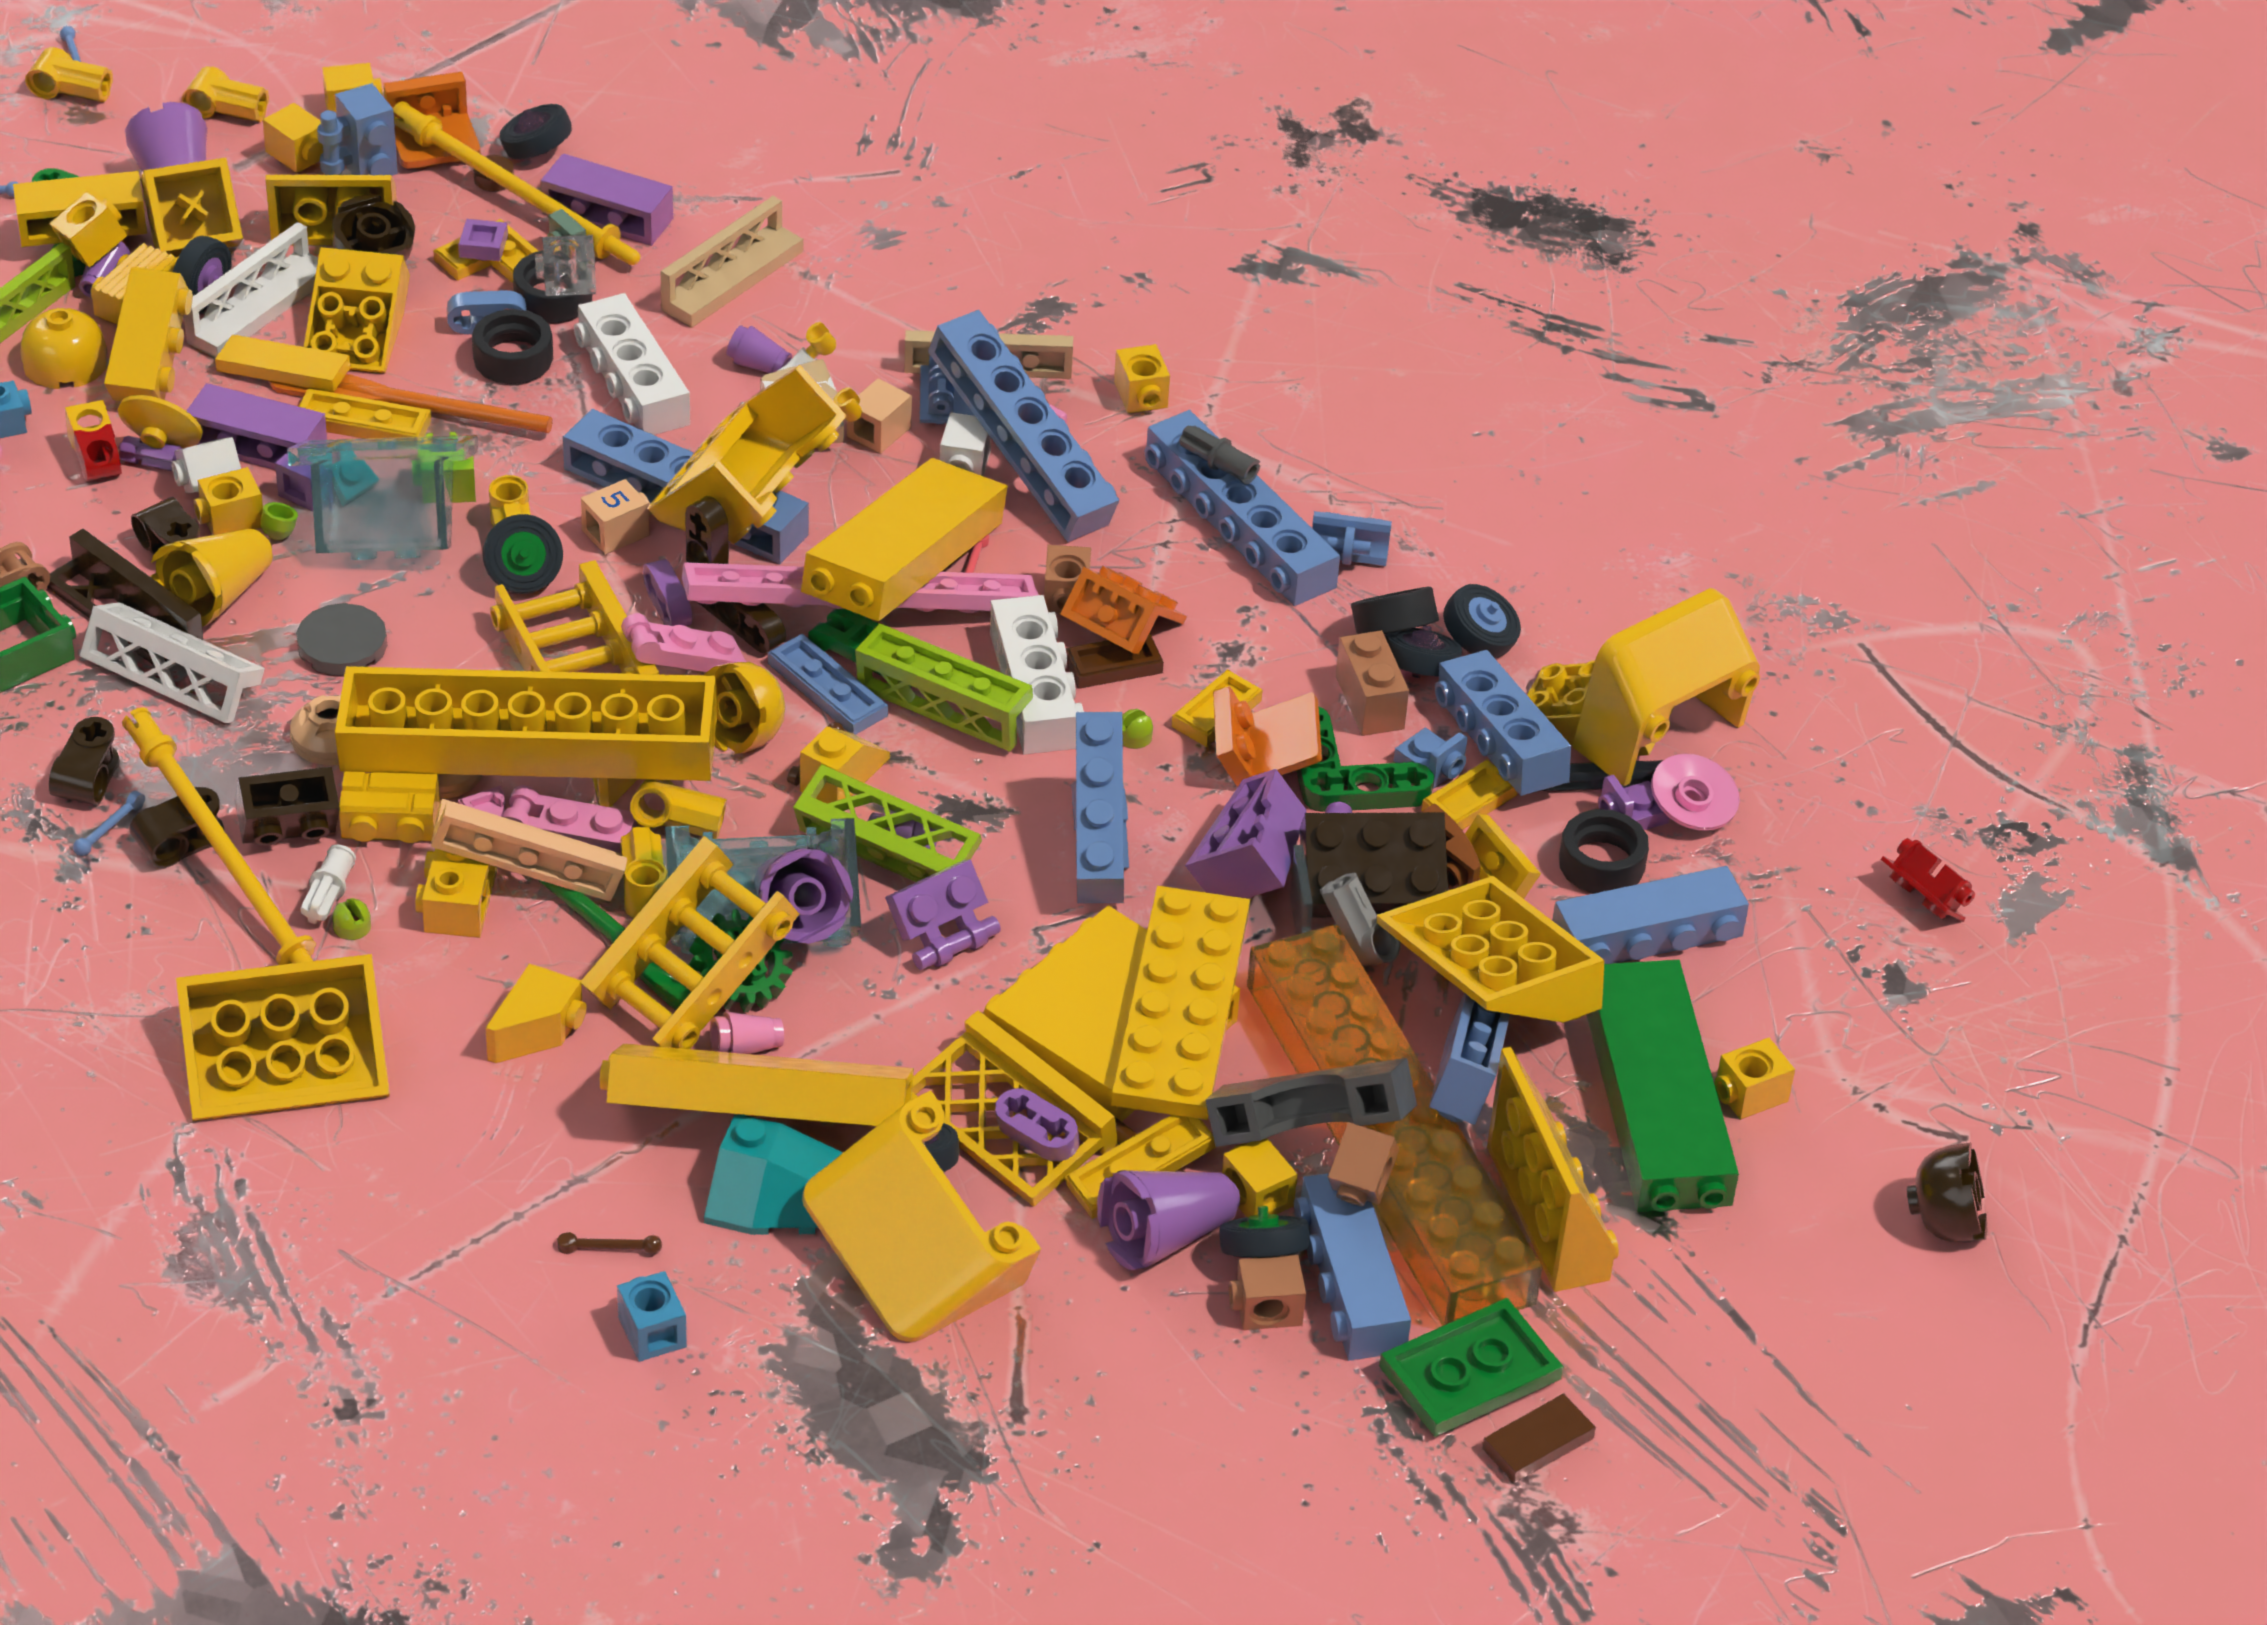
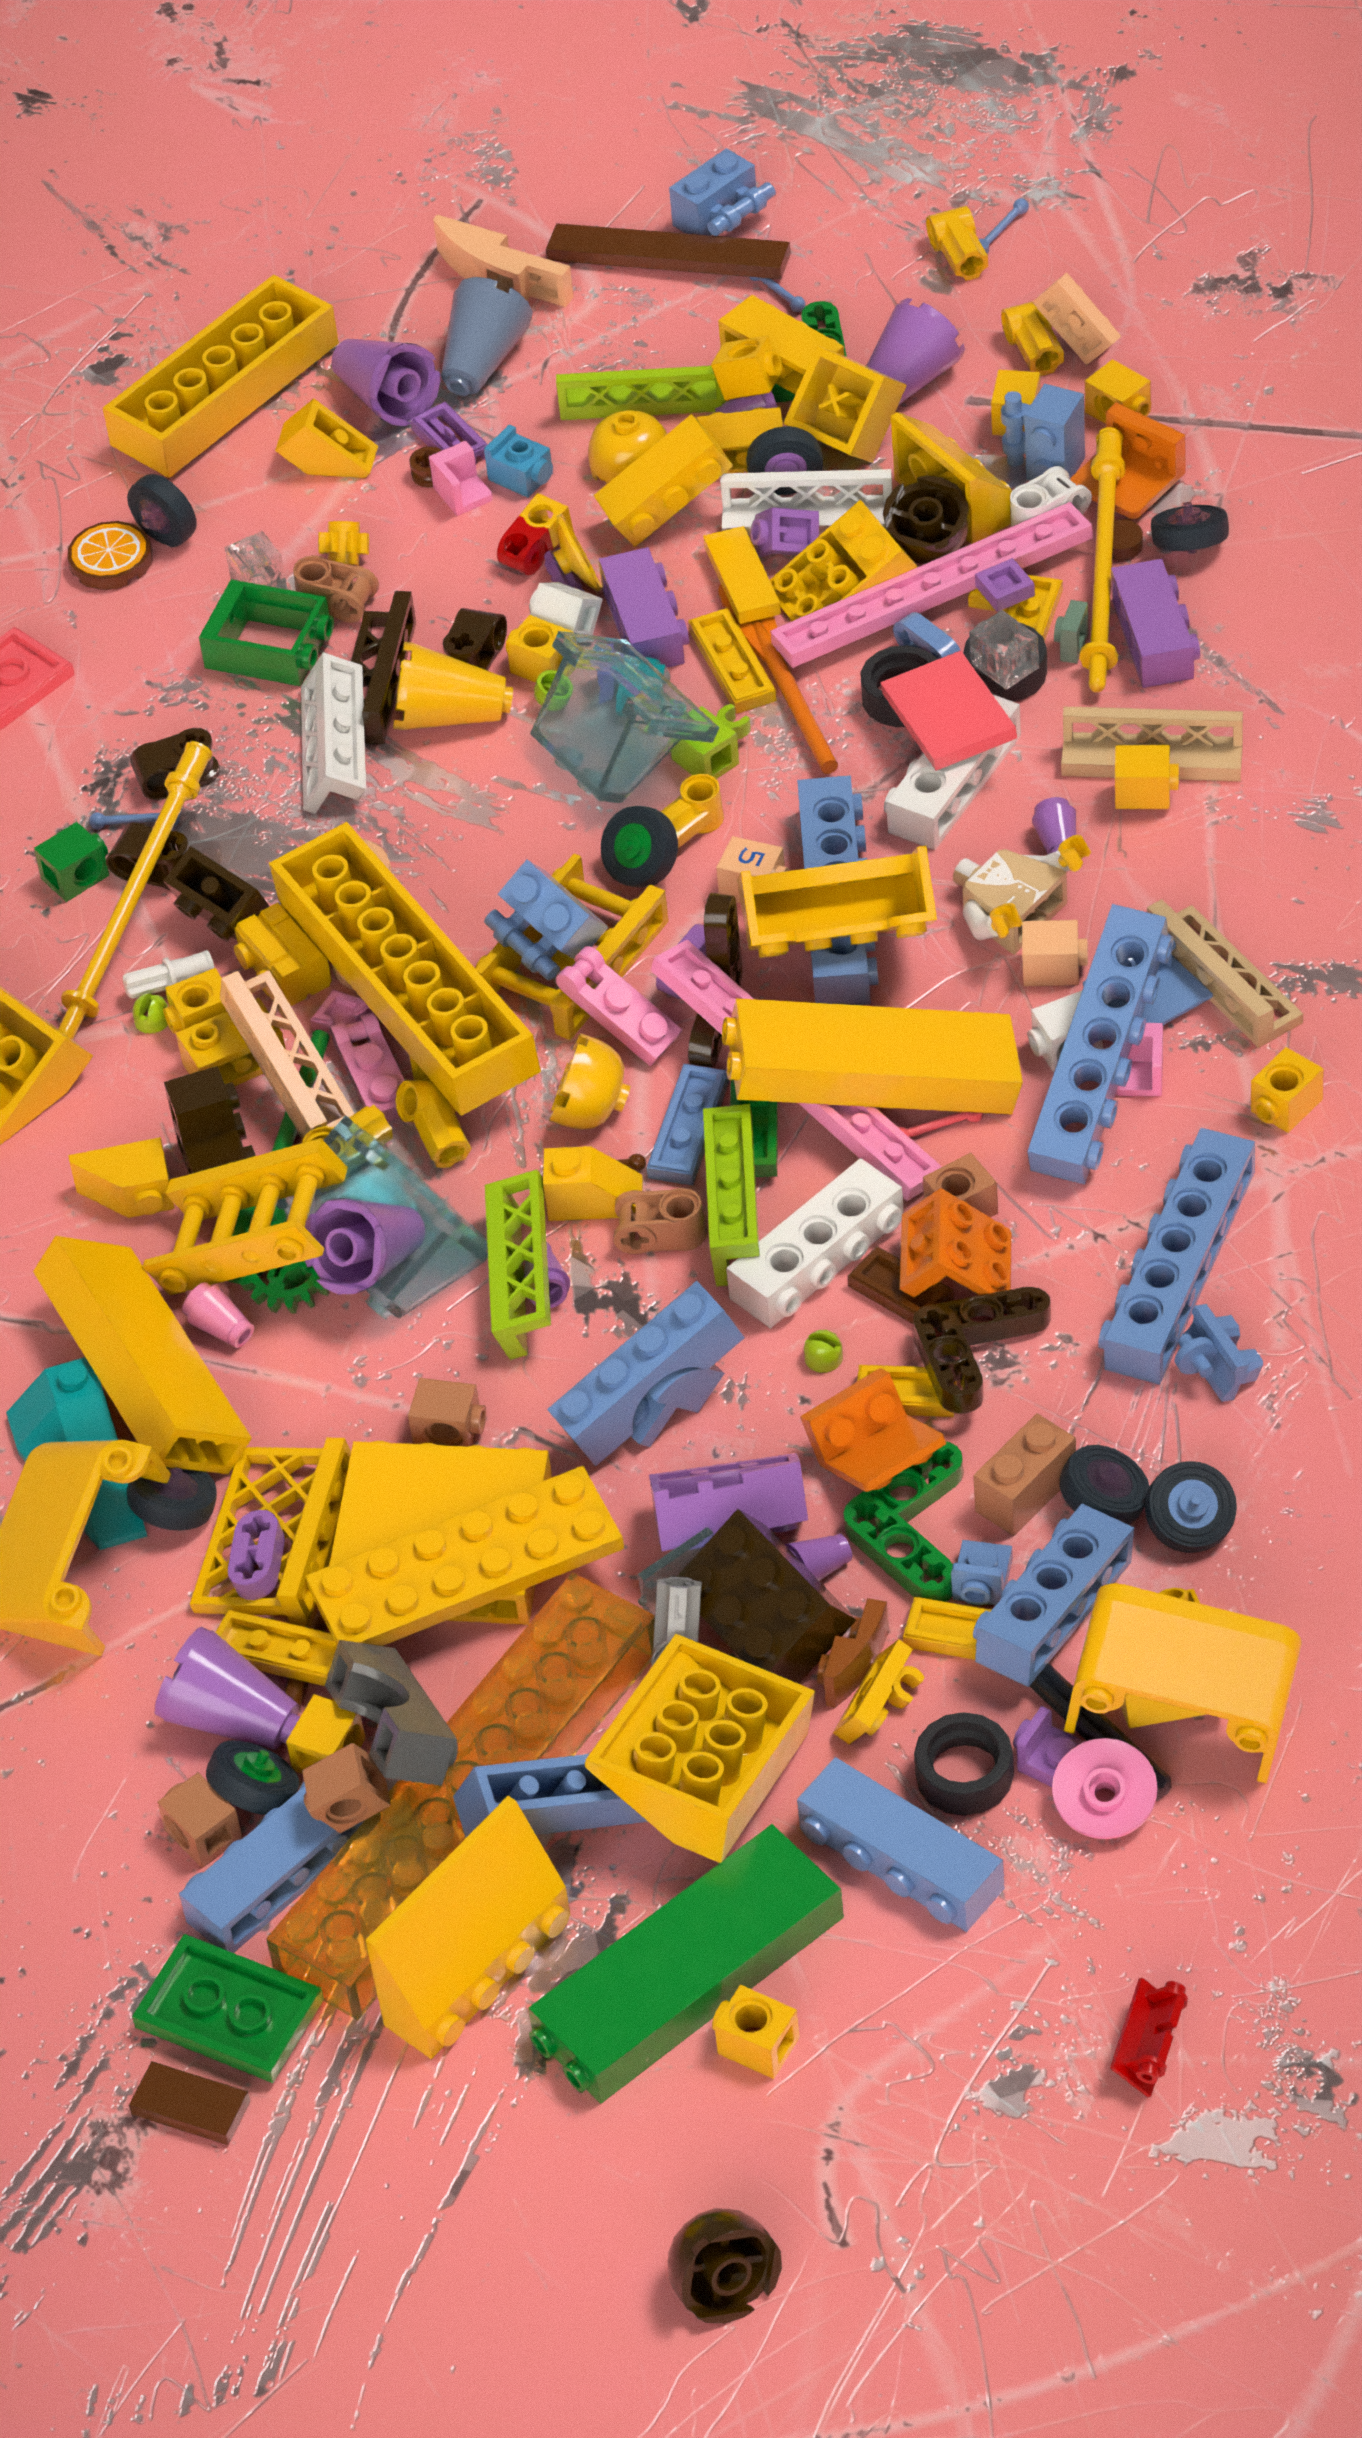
camera: 65 degrees right, 5 degrees up
dark grey tile [296,603,387,676] -> none
medium lavender plate [885,859,1001,970] -> none
dark grey axle [1179,426,1260,485] -> none
black tyre [1351,587,1439,634] -> none
none -> green brick [34,822,110,902]
none -> yellow brick [163,968,226,1034]
none -> dark brown brick [164,1066,256,1174]
none -> nougat brick [408,1378,486,1447]
none -> medium blue brick [484,859,608,980]
none -> nougat piece [613,1188,707,1254]
none -> medium lavender bracket [750,507,819,557]
none -> bright pink plate [770,502,1093,668]
none -> coral tile [880,650,1017,771]
none -> dark brown beam [913,1287,1051,1414]
none -> white piece [1010,466,1092,527]
none -> light nougat bracket [1032,273,1121,365]
none -> yellow brick [1115,745,1179,809]

